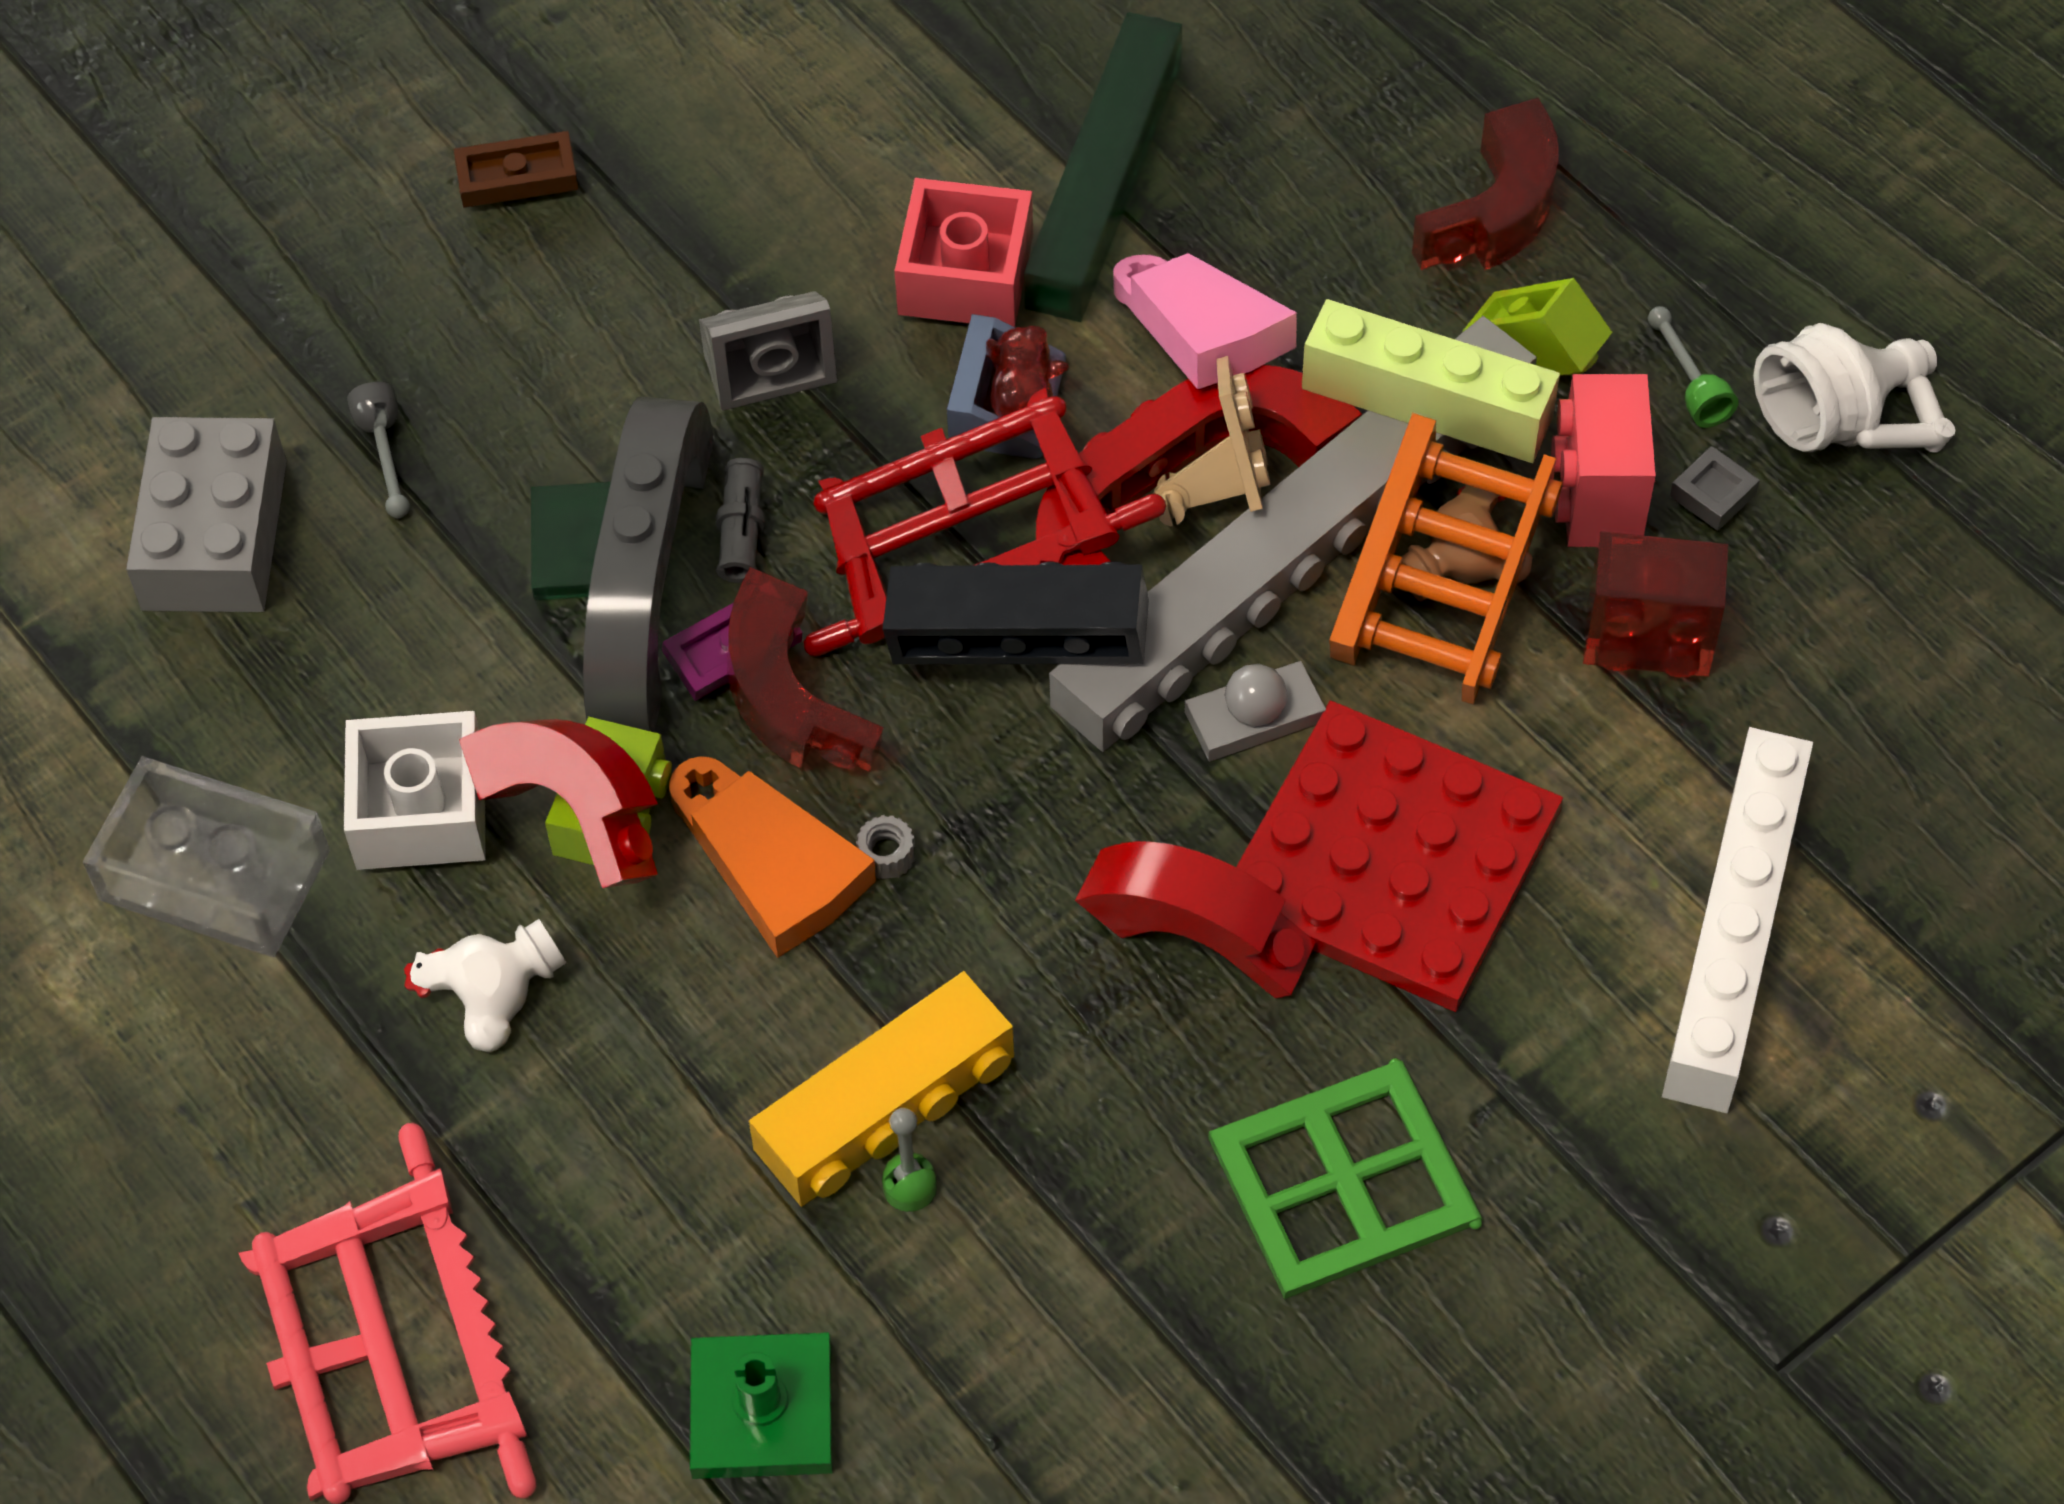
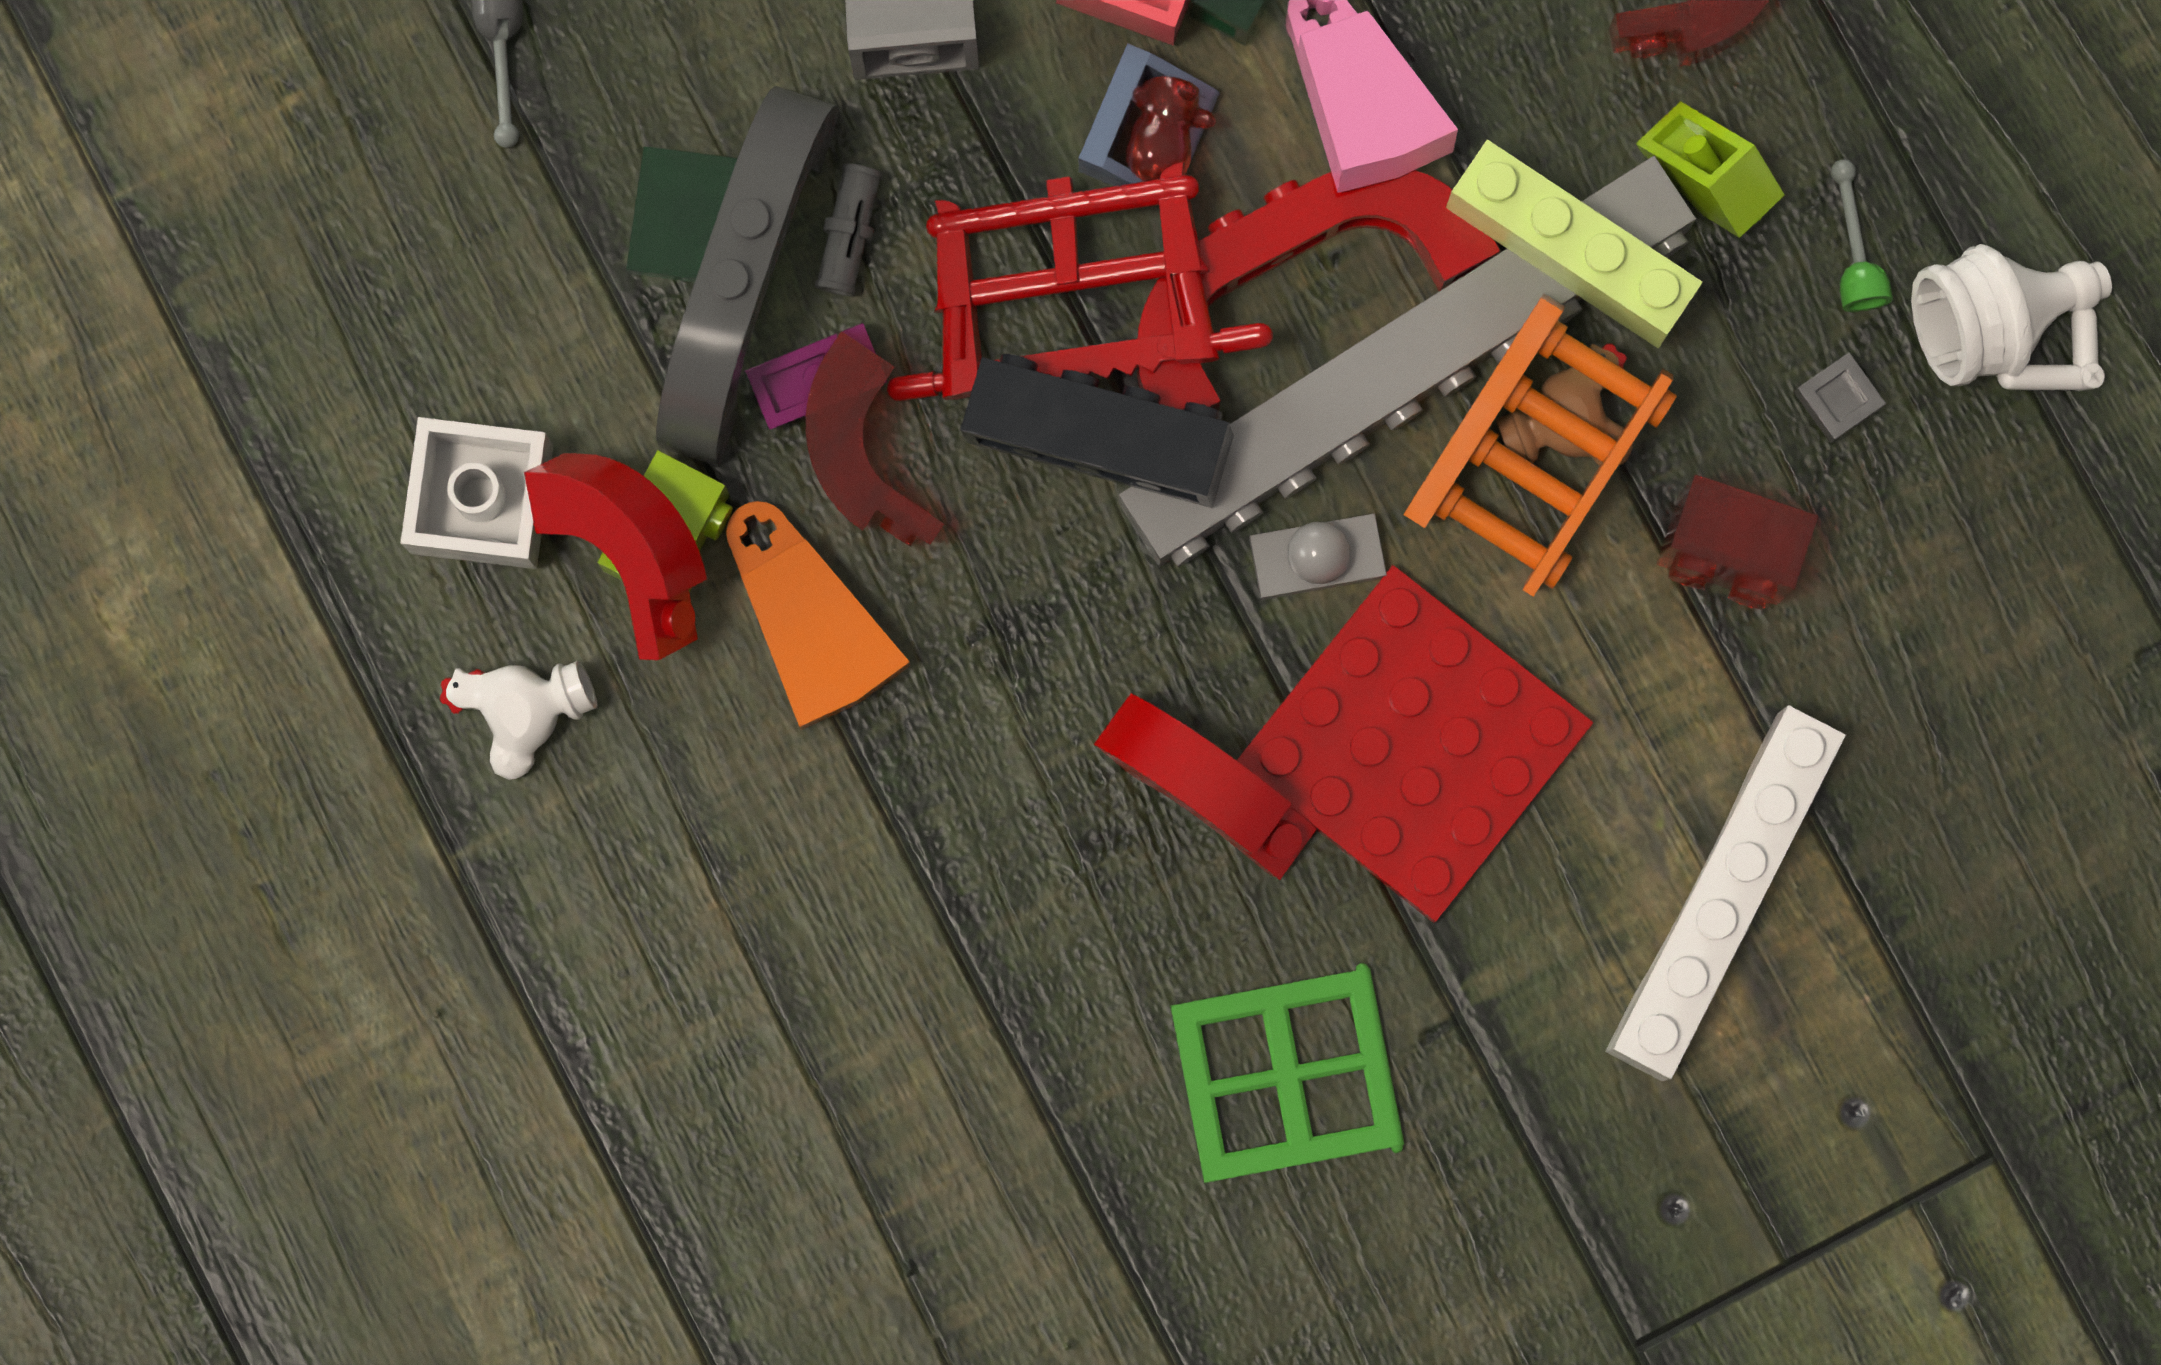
camera: 10 degrees right, 25 degrees up
clear brick [83,756,330,958] -> none
light grey brick [126,417,287,612] -> none
coral piece [238,1123,537,1504] -> none
green tile [690,1332,832,1479] -> none
yellow brick [749,971,1014,1207] -> none
light grey axle [856,815,915,879] -> none
bright green hinge [882,1108,937,1212] -> none
tan plate [1153,356,1271,526] -> none
coral brick [1551,374,1656,547] -> none

